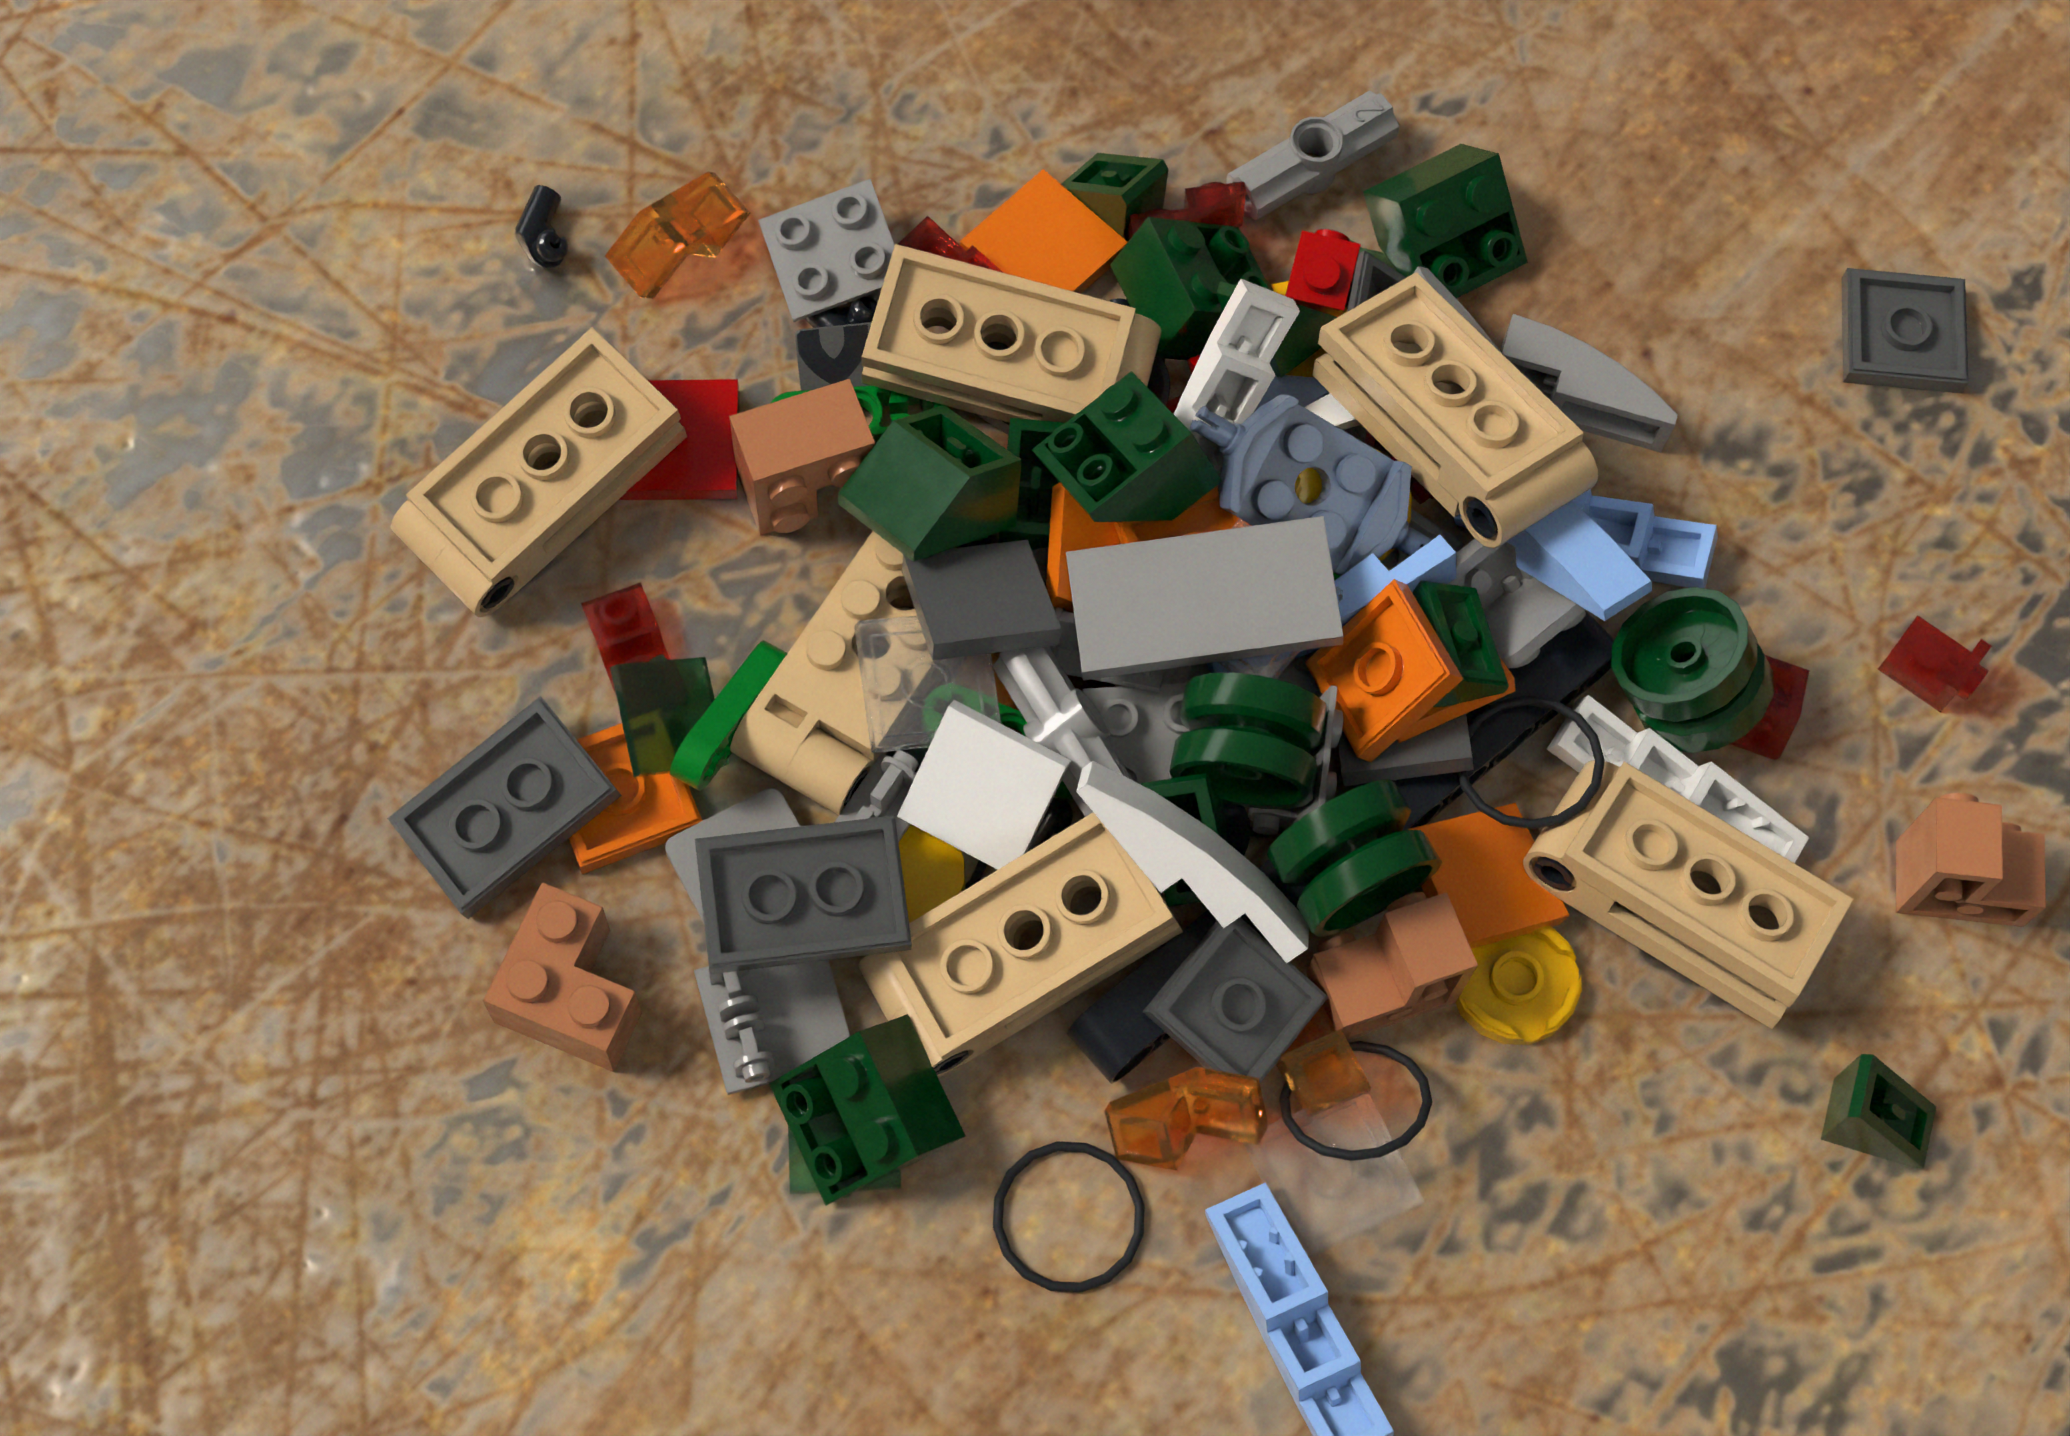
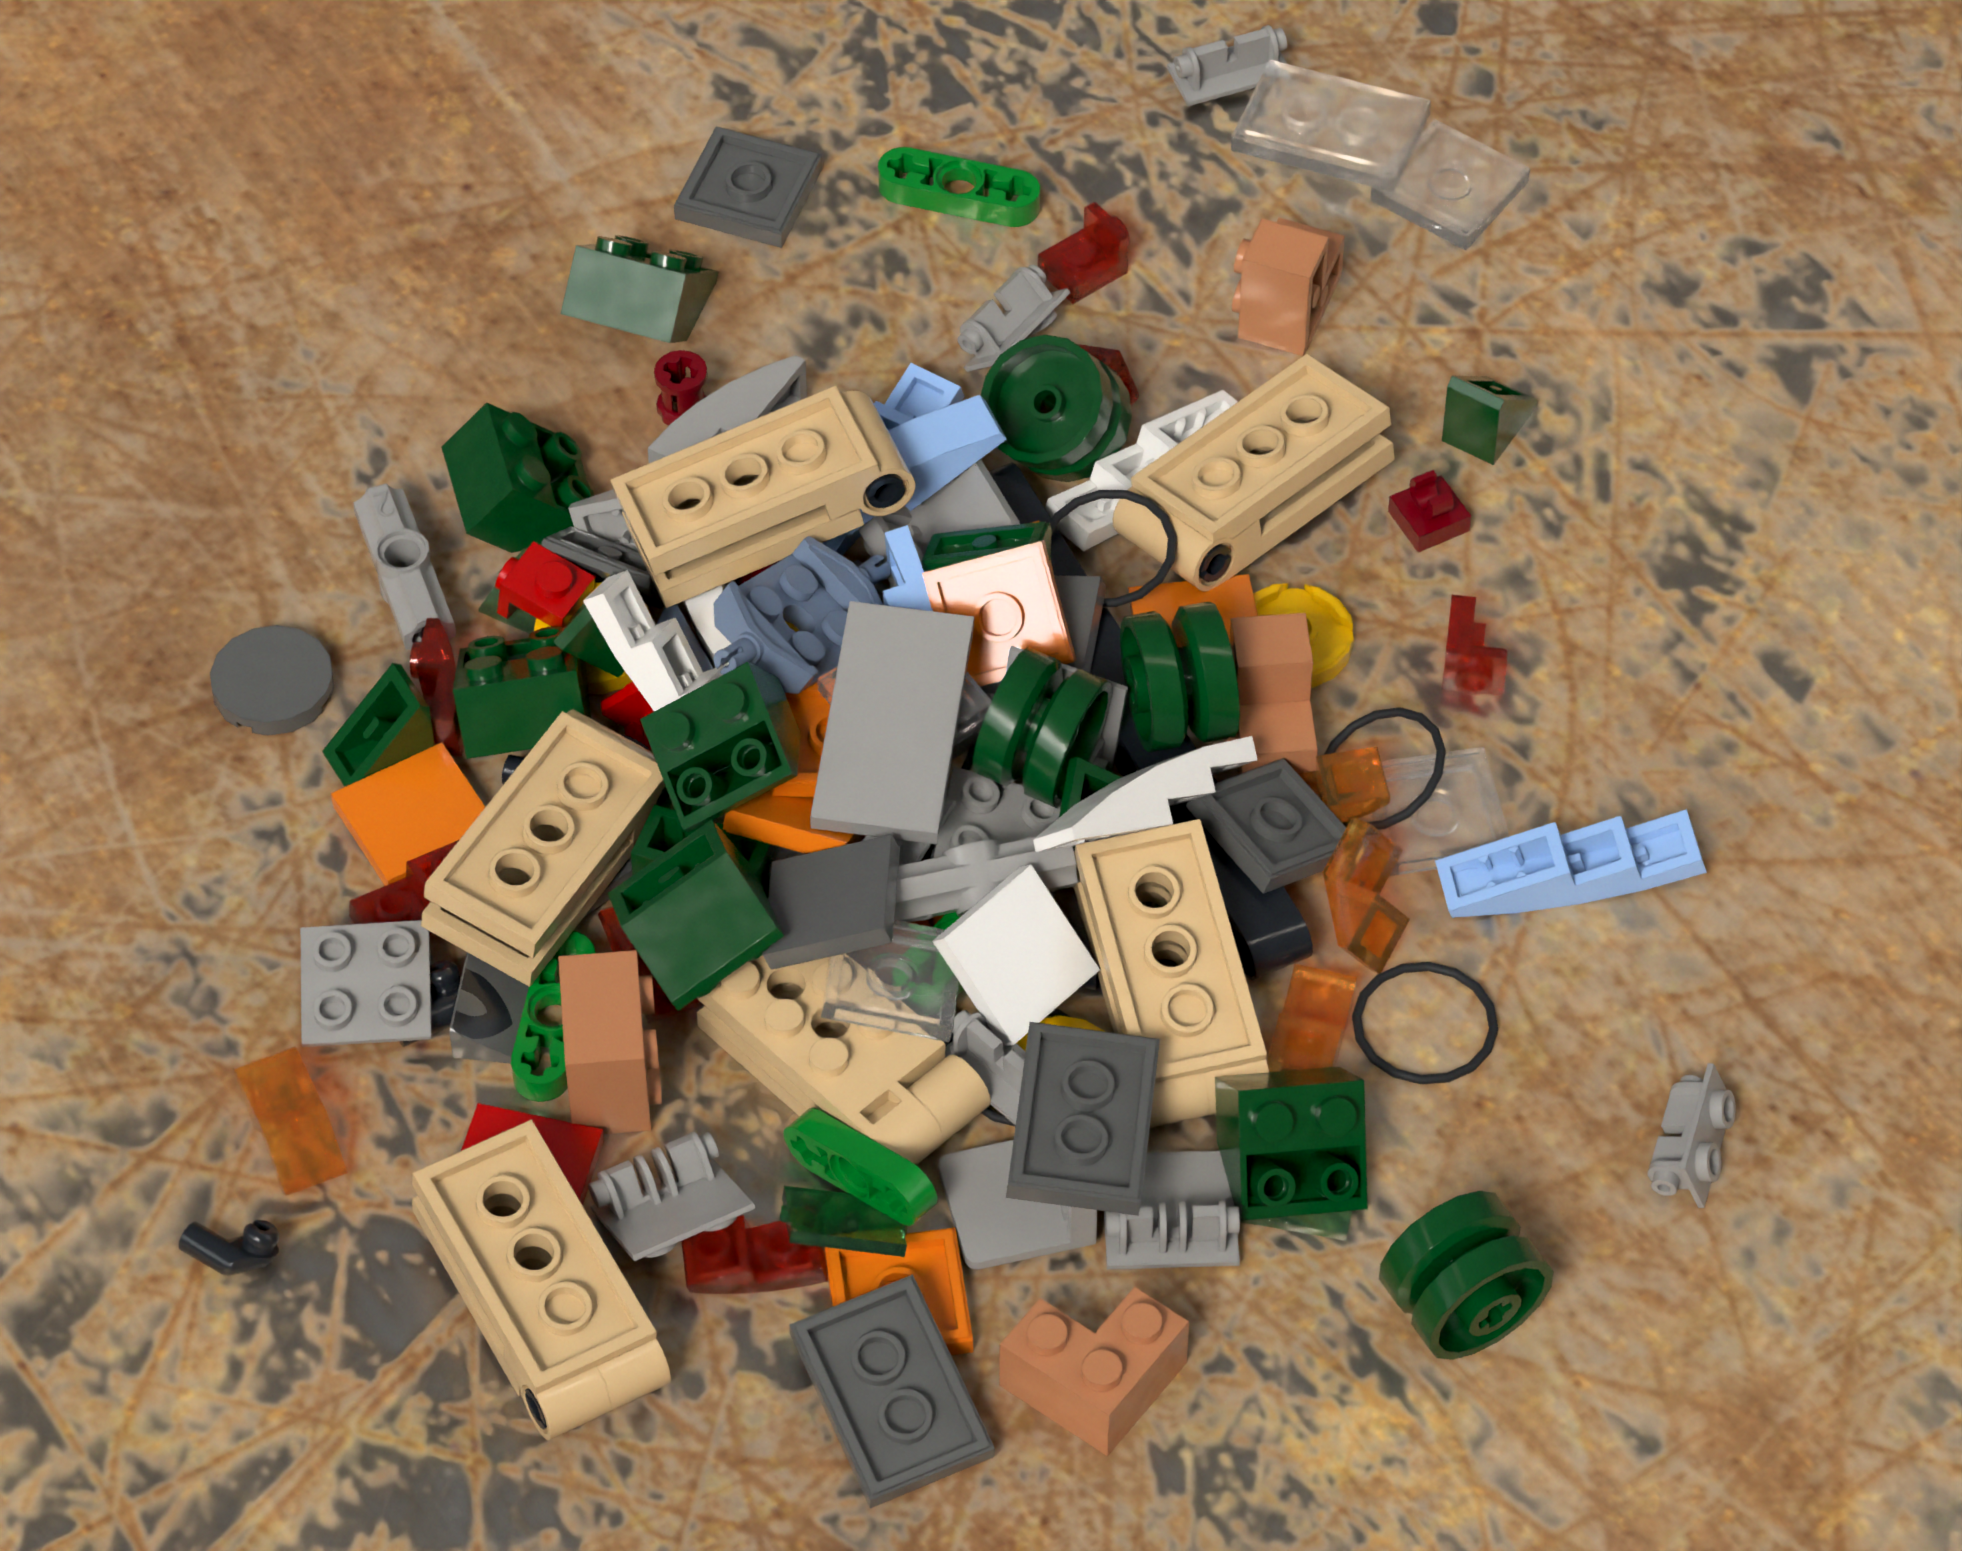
camera: 70 degrees left, 15 degrees down
none -> dark grey tile [210,625,335,736]
none -> slope [561,235,719,343]
none -> light grey hinge [588,1131,755,1261]
none -> dark red bush [654,350,708,426]
none -> green beam [878,147,1040,227]
none -> light grey hinge [958,265,1070,372]
none -> clear orange slope [1267,964,1357,1072]
none -> dark green wheel [1379,1190,1554,1360]
none -> dark red tile [1388,470,1472,553]
none -> clear red bracket [1442,594,1508,696]

